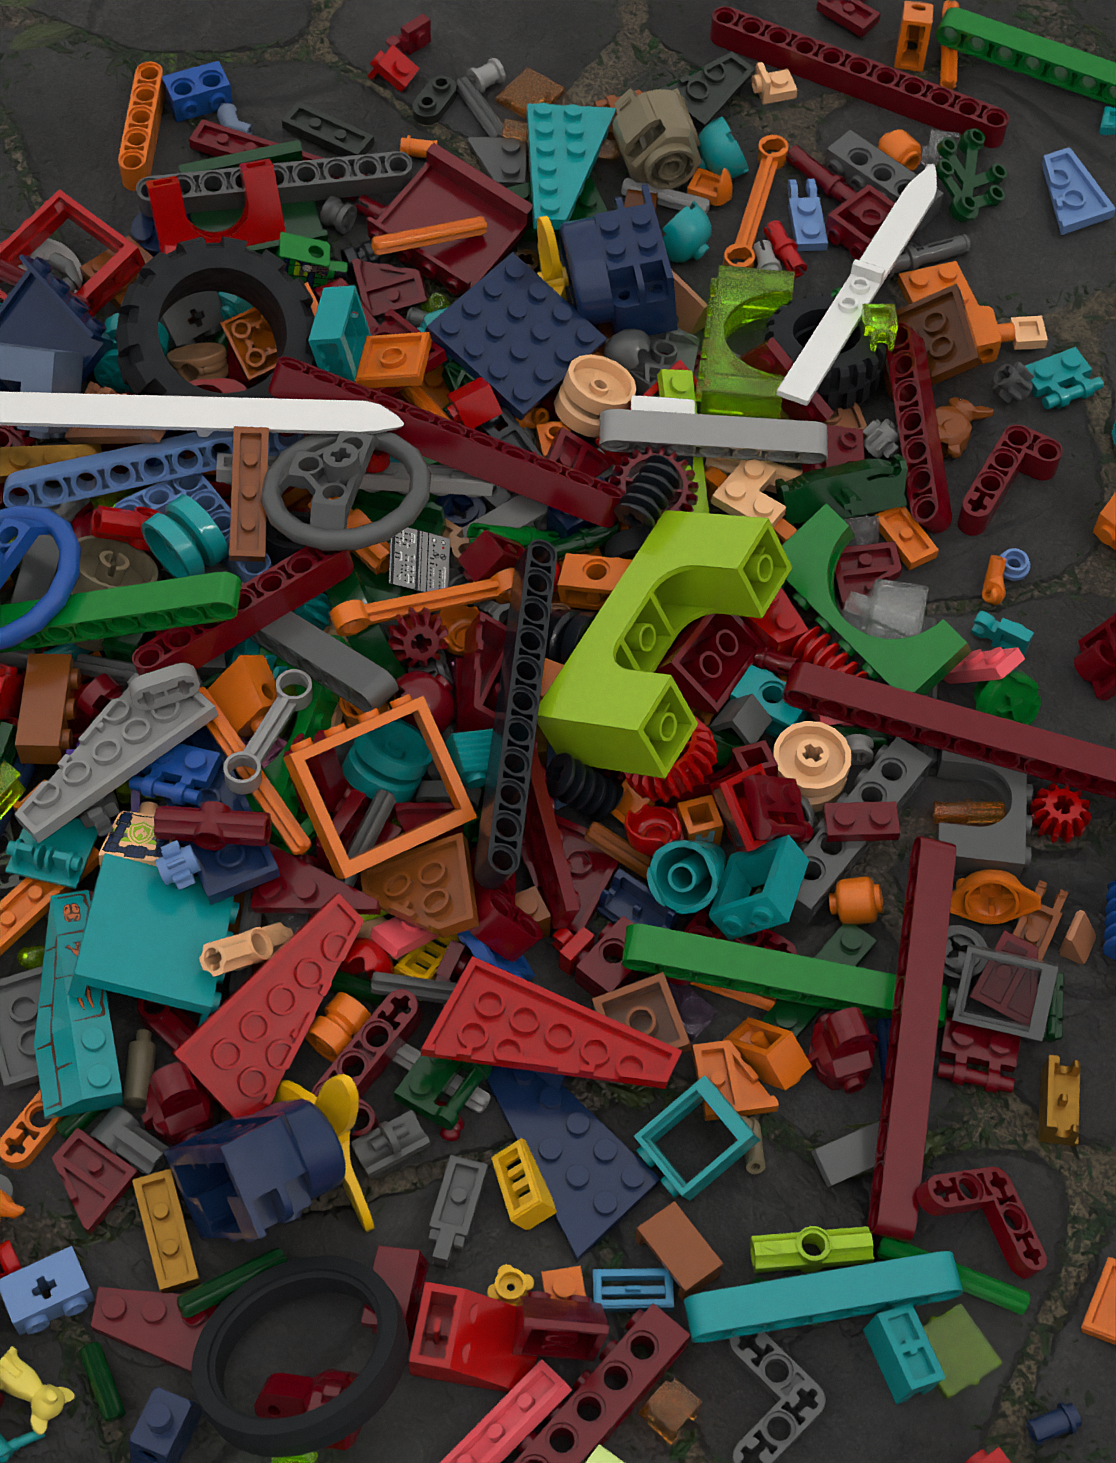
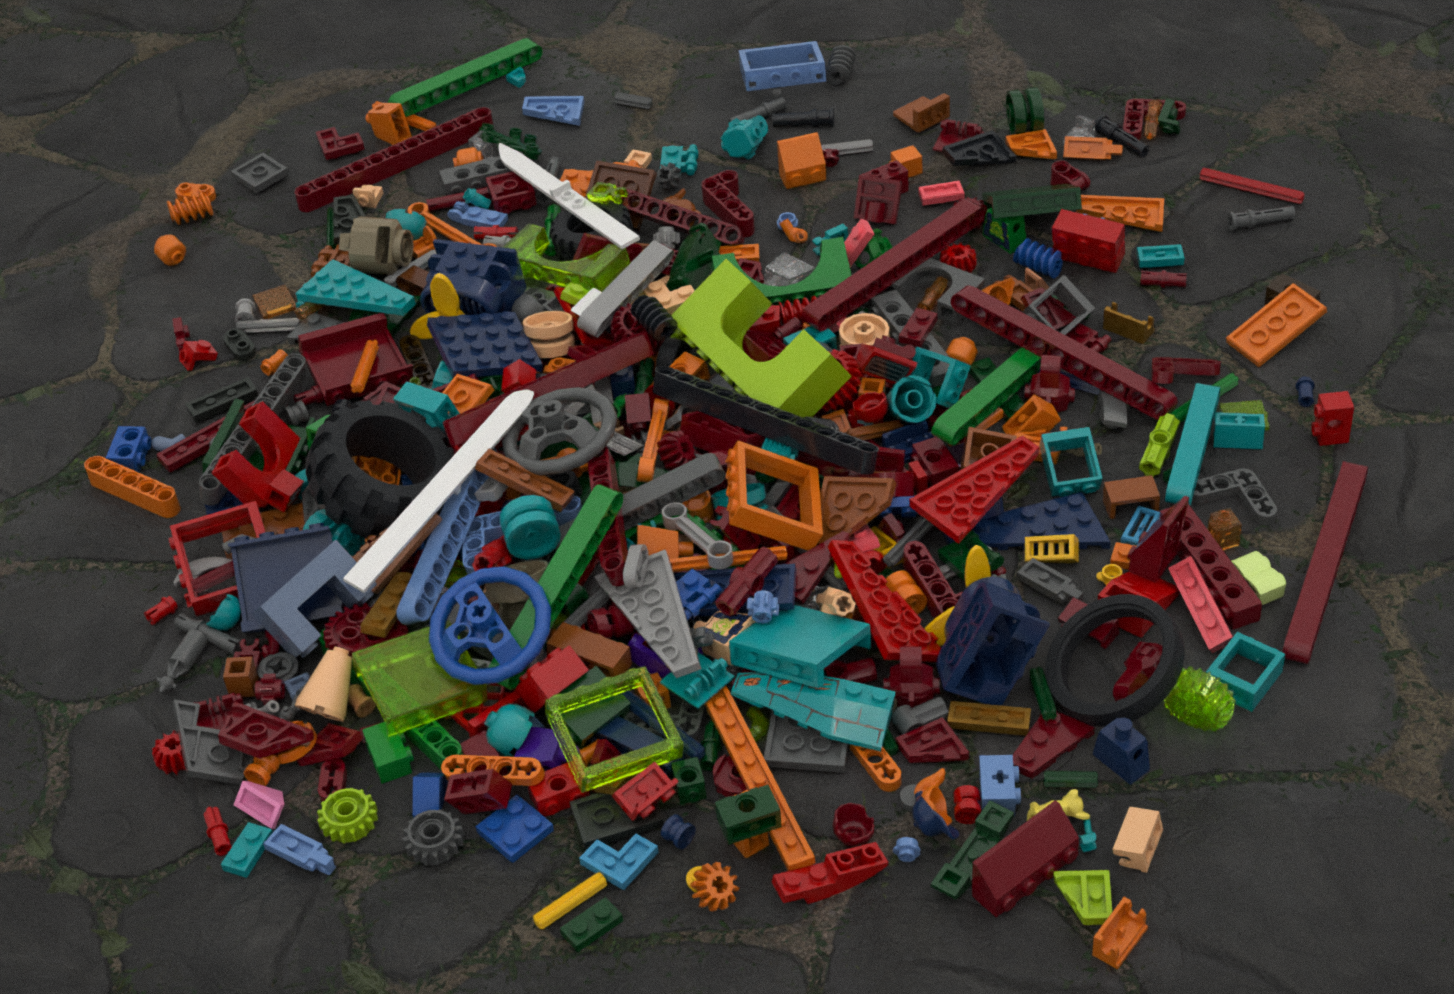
camera: 55 degrees left, 15 degrees down
none -> teal pin [463,188,491,209]

